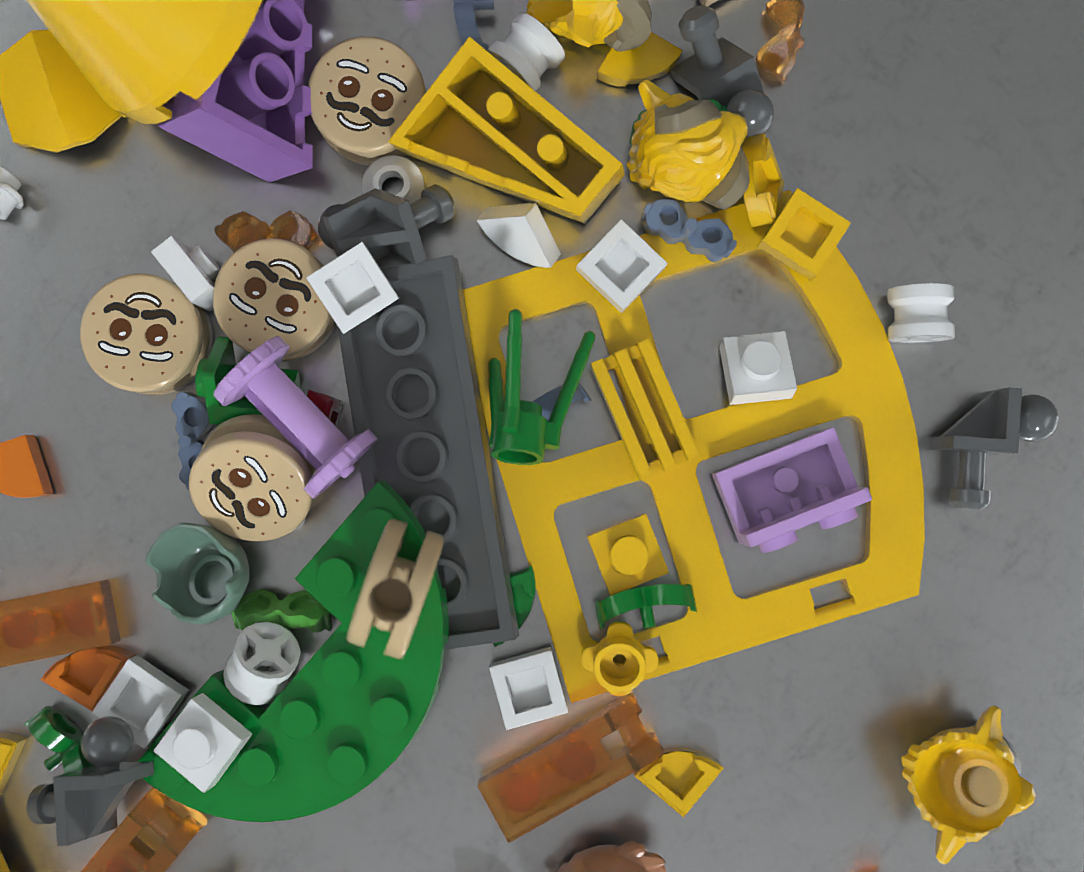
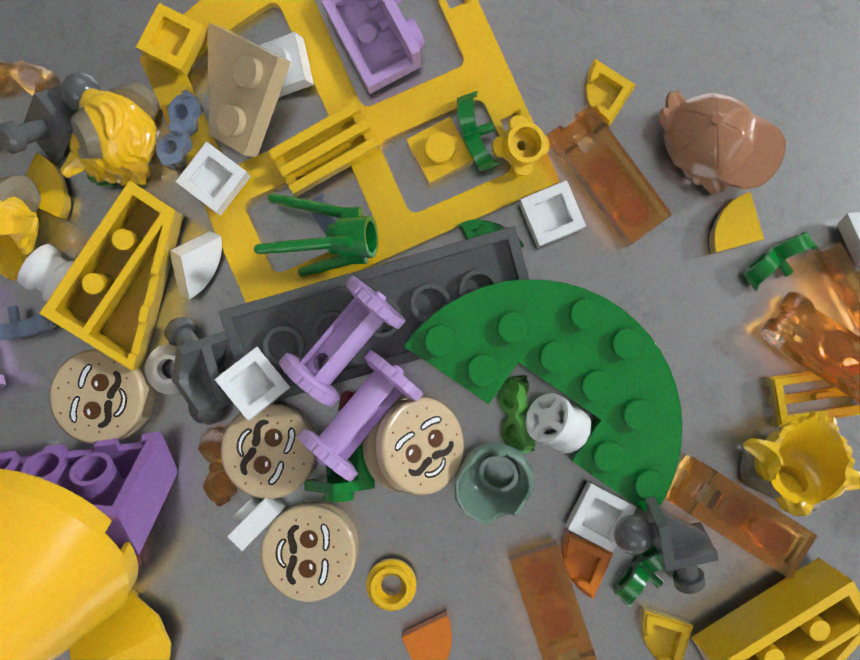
camera: 95 degrees left, 0 degrees up
white plate [154,693,252,793] -> none
sand blue piece [171,391,212,490] -> none
tan head [347,519,444,659] -> none
yellow tile [742,133,785,227] -> none
none -> tan wing [207,23,291,157]
none -> lavender hose [279,275,406,407]
none -> yellow plate [366,558,417,611]

